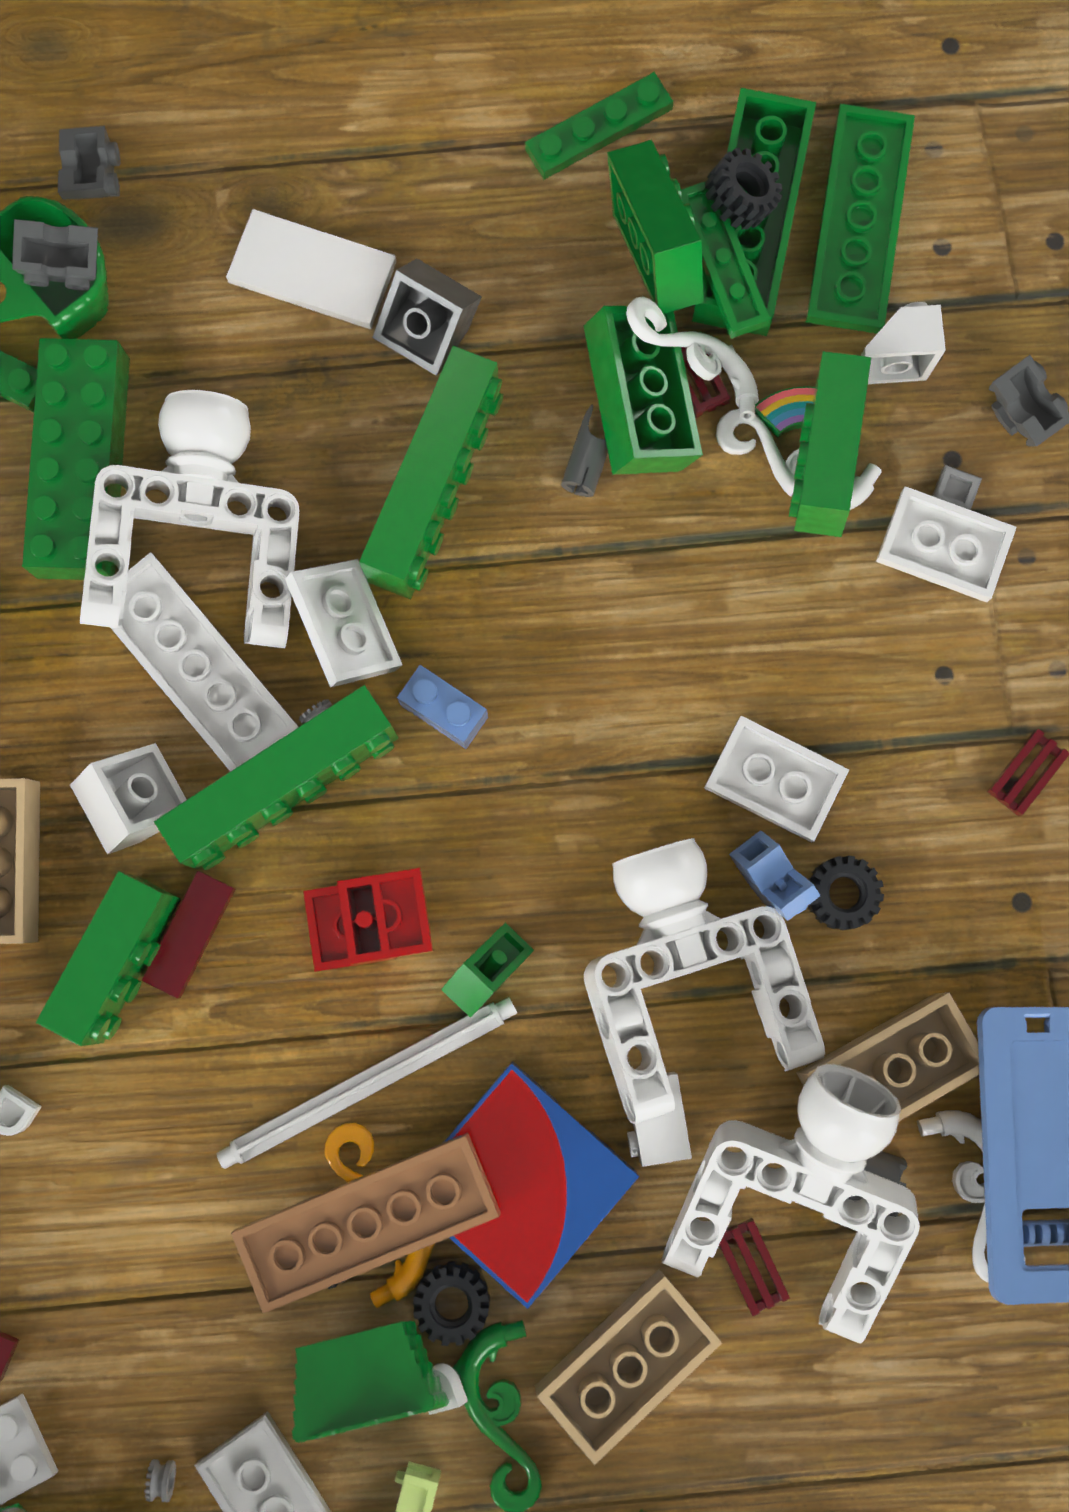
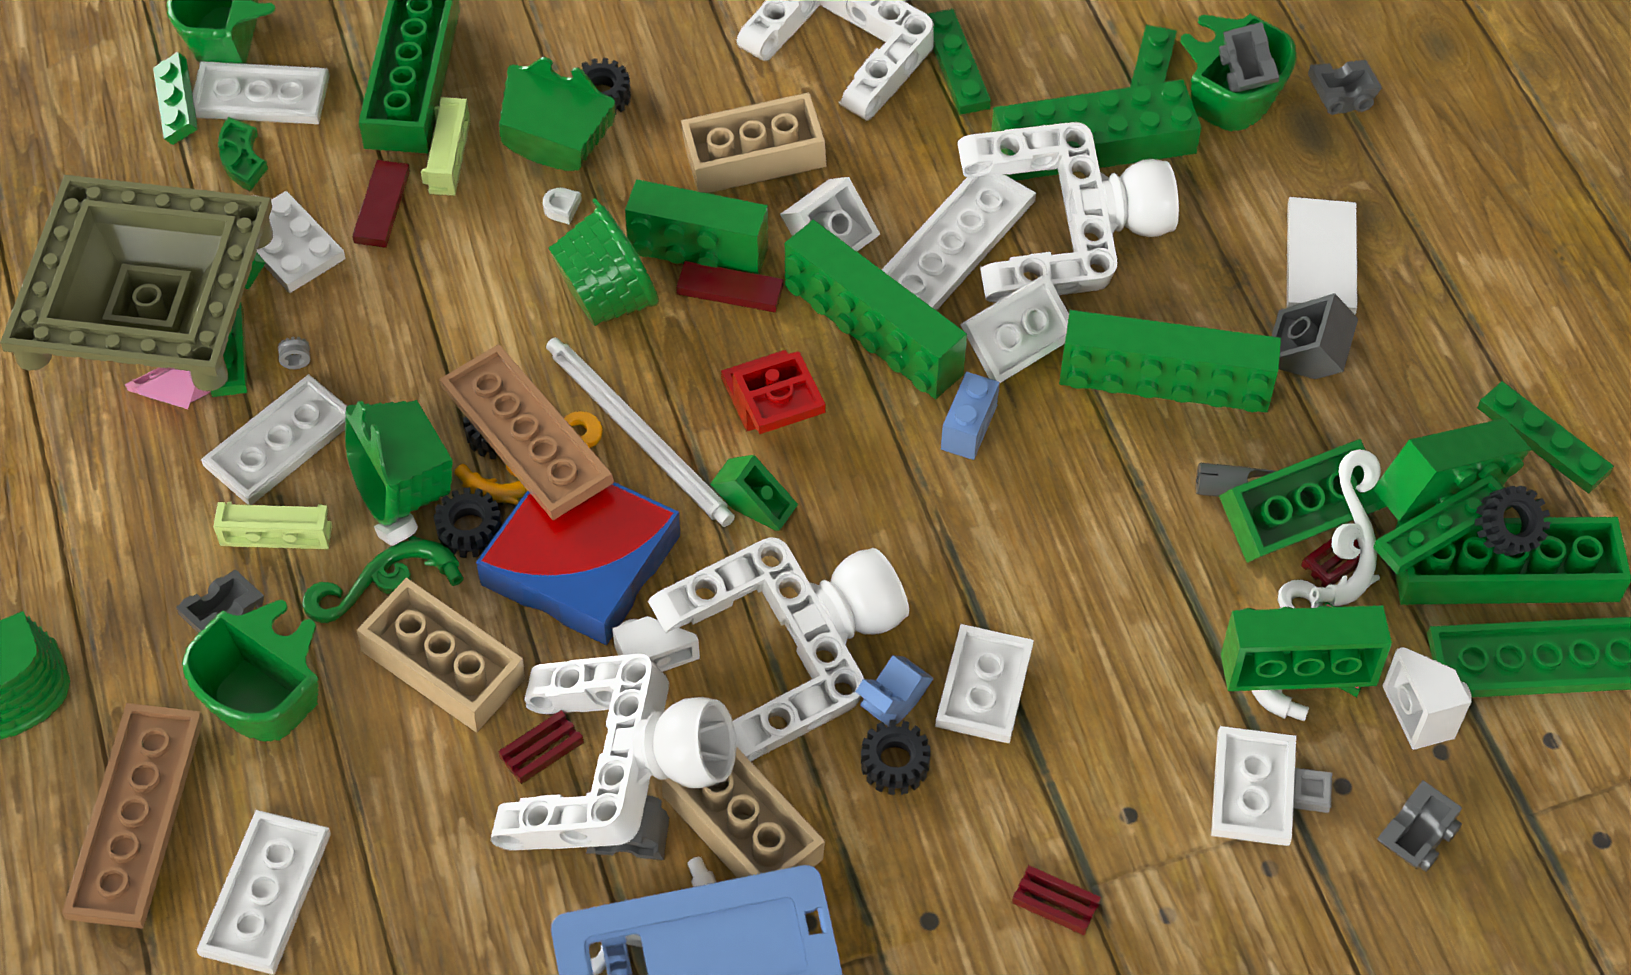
camera: 75 degrees right, 25 degrees down
none -> green piece [548,198,659,326]

